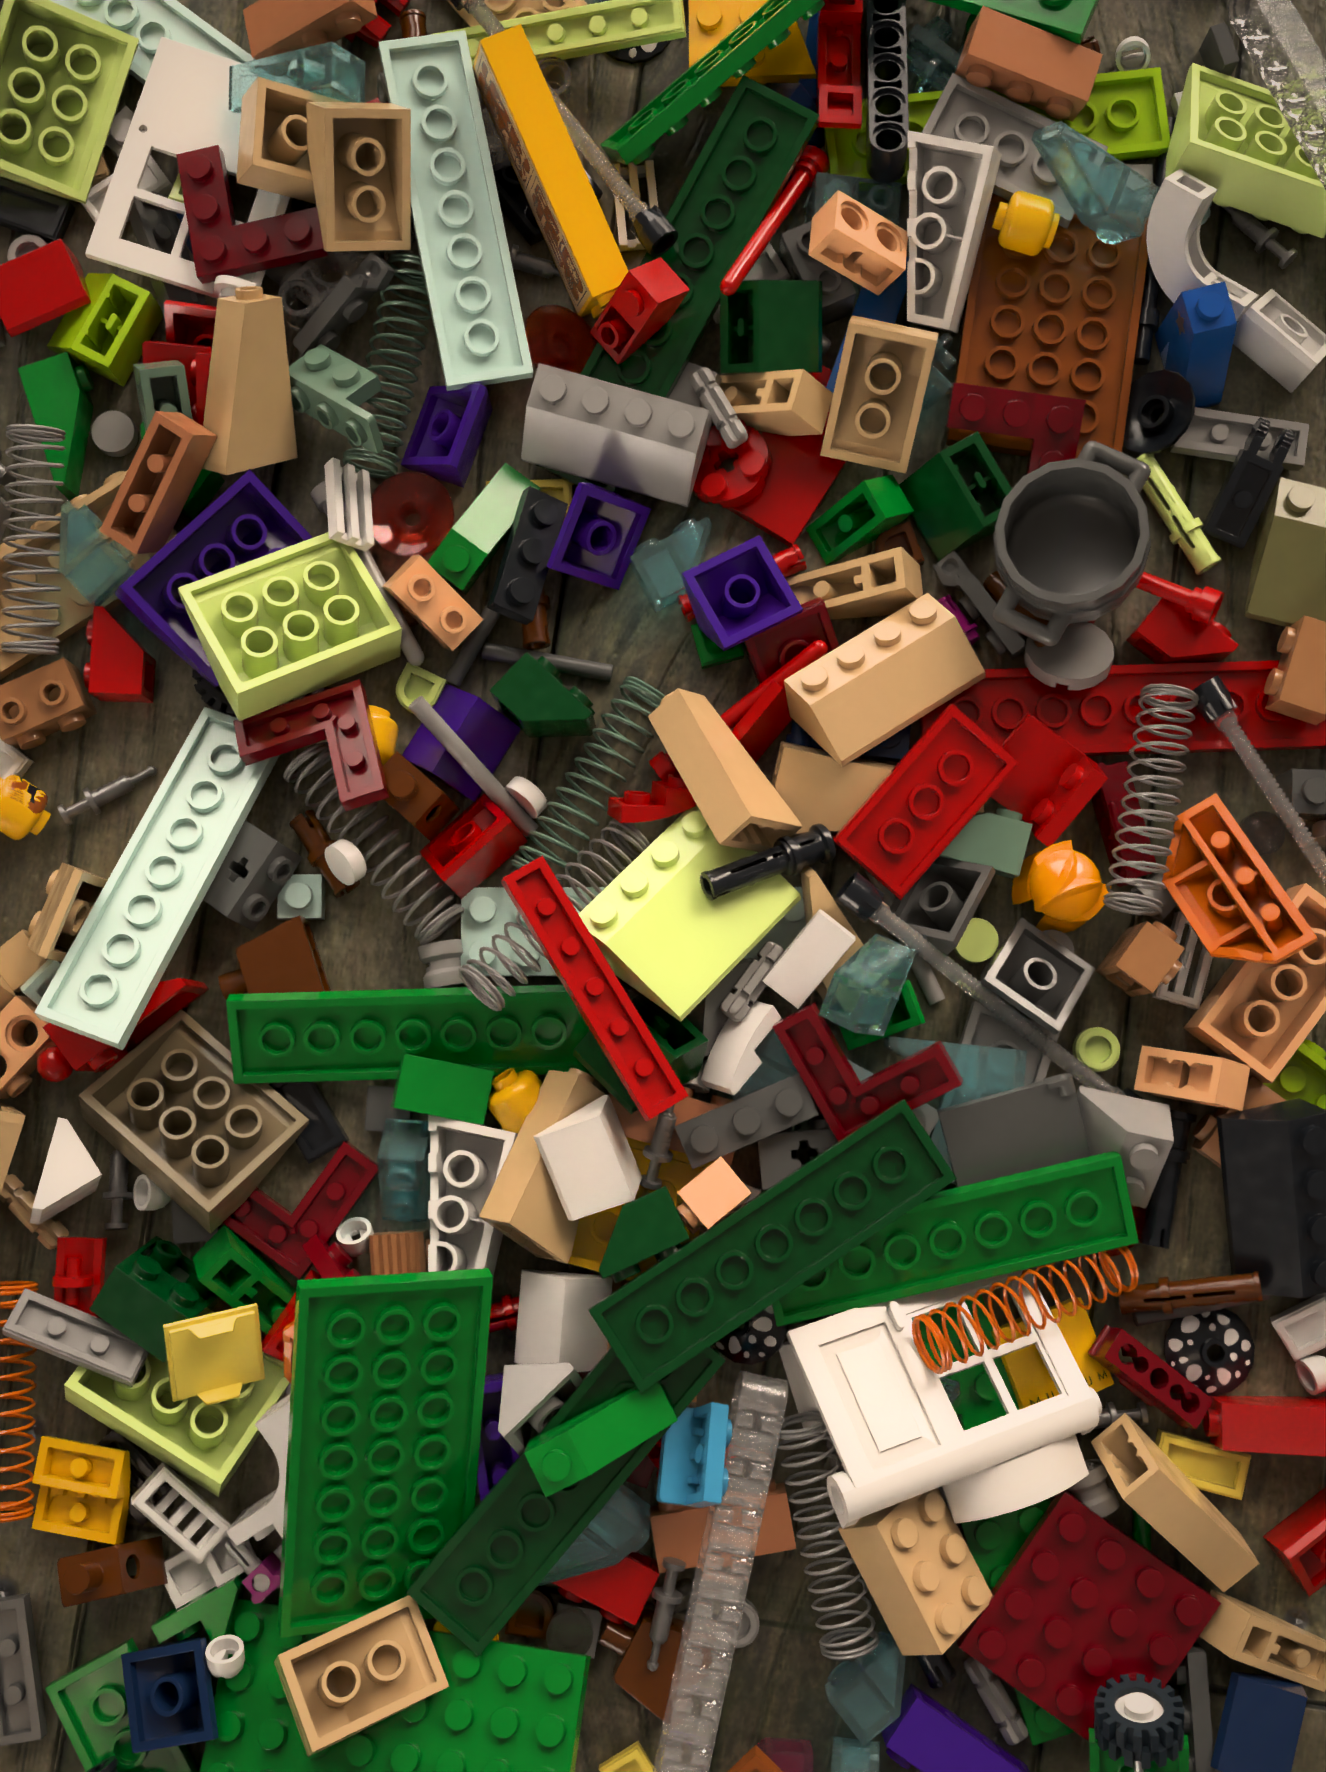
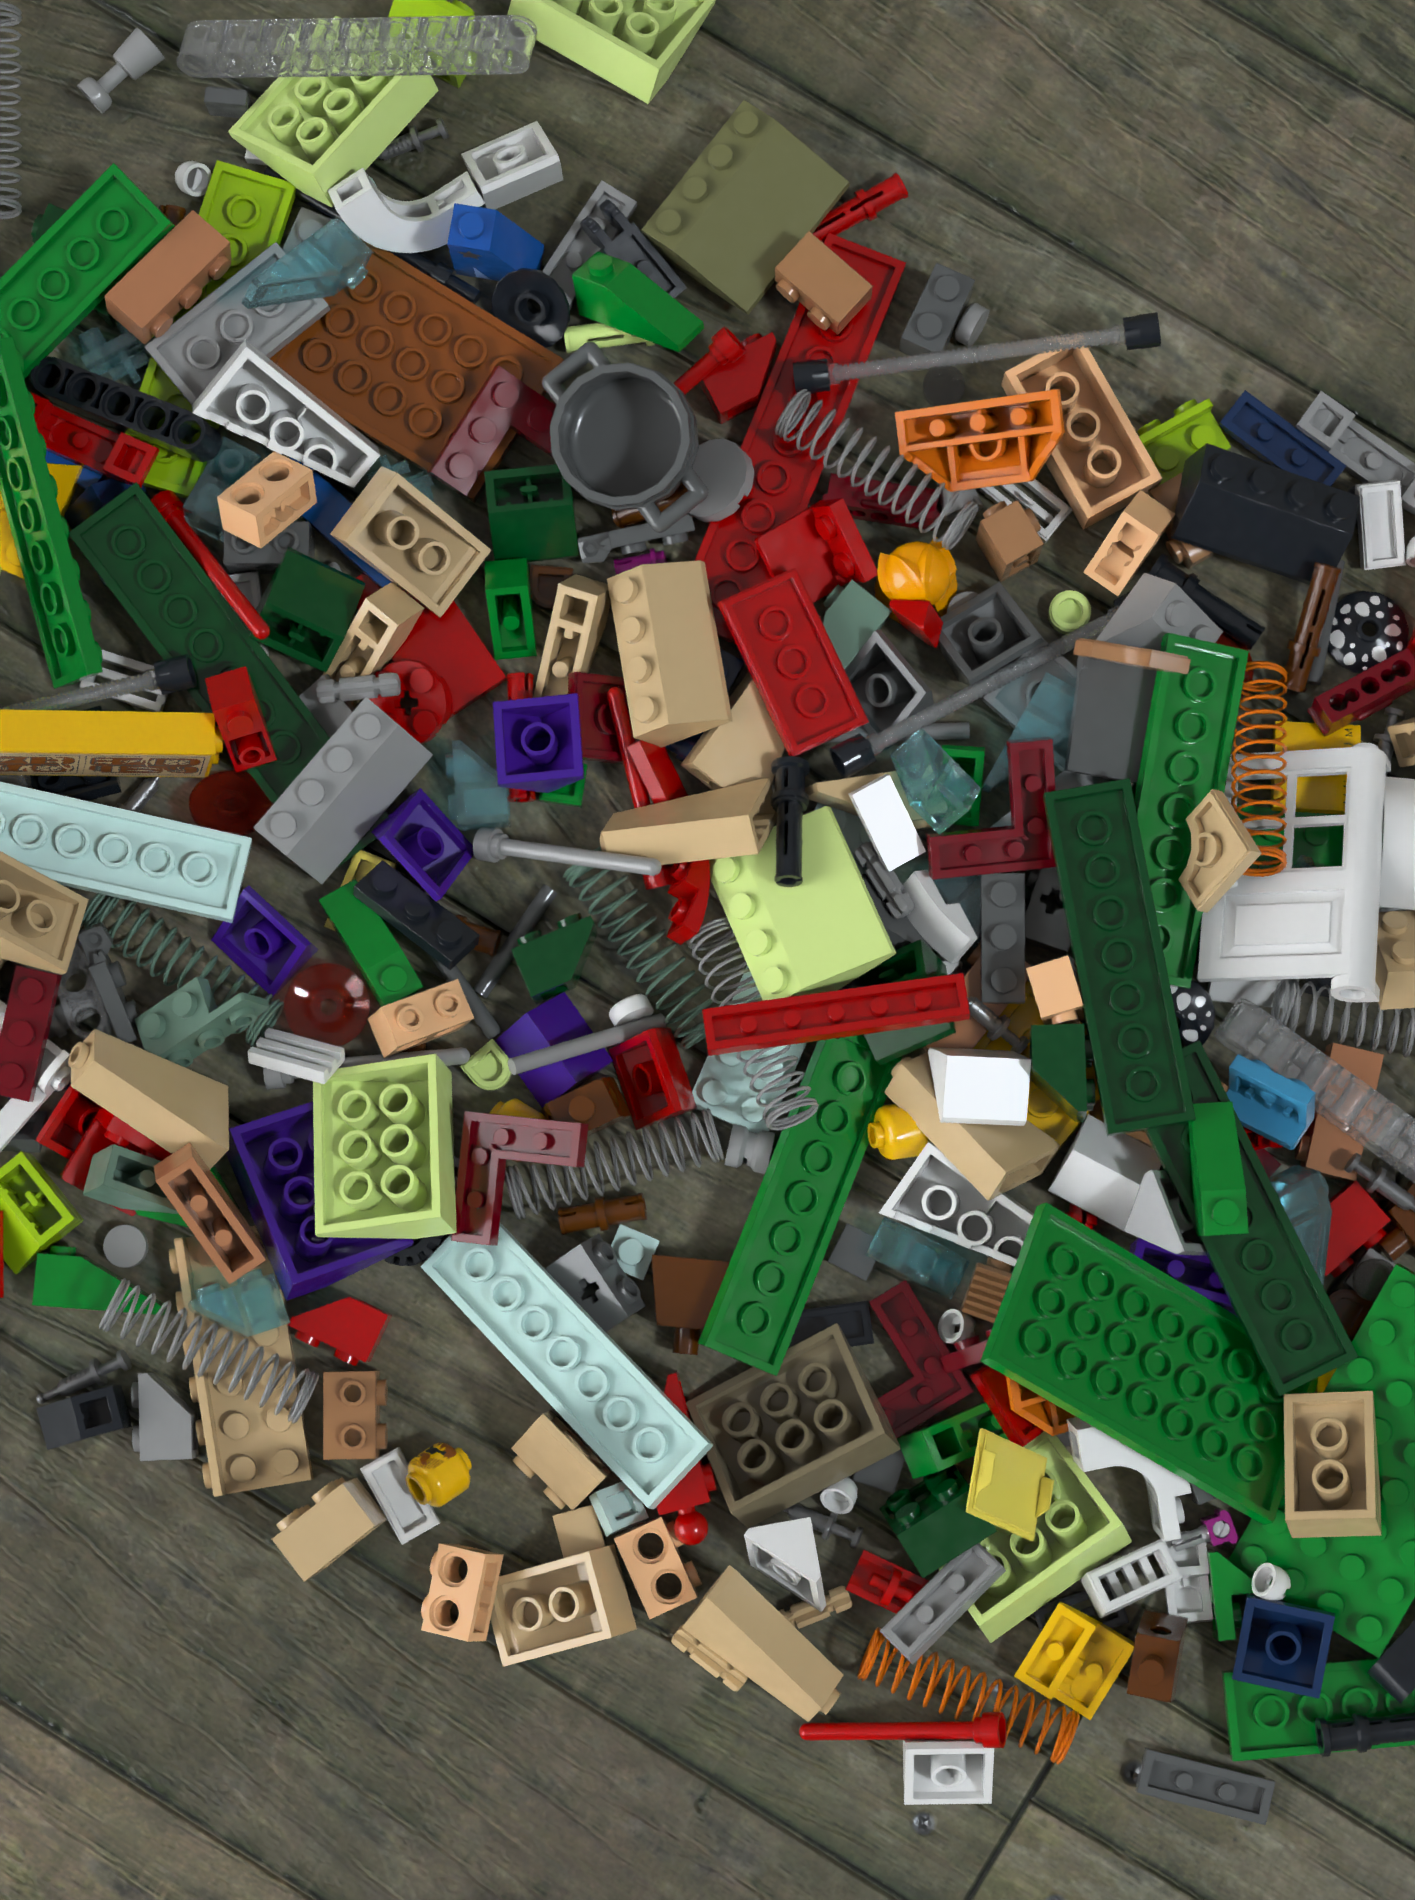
camera: 65 degrees left, 0 degrees up
flat silver piece [57,766,157,826] -> none
white tile [324,839,367,885] -> none
green brick [391,1054,494,1125] -> none
yellowish green tile [954,918,999,963] -> none
yellow head [992,191,1061,256] -> none
none -> light grey piece [473,827,662,876]
none -> green slope [572,251,704,352]
none -> red slope [889,599,943,648]
none -> medium nougat tile [1073,638,1191,674]
none -> tan tile [1178,789,1262,913]

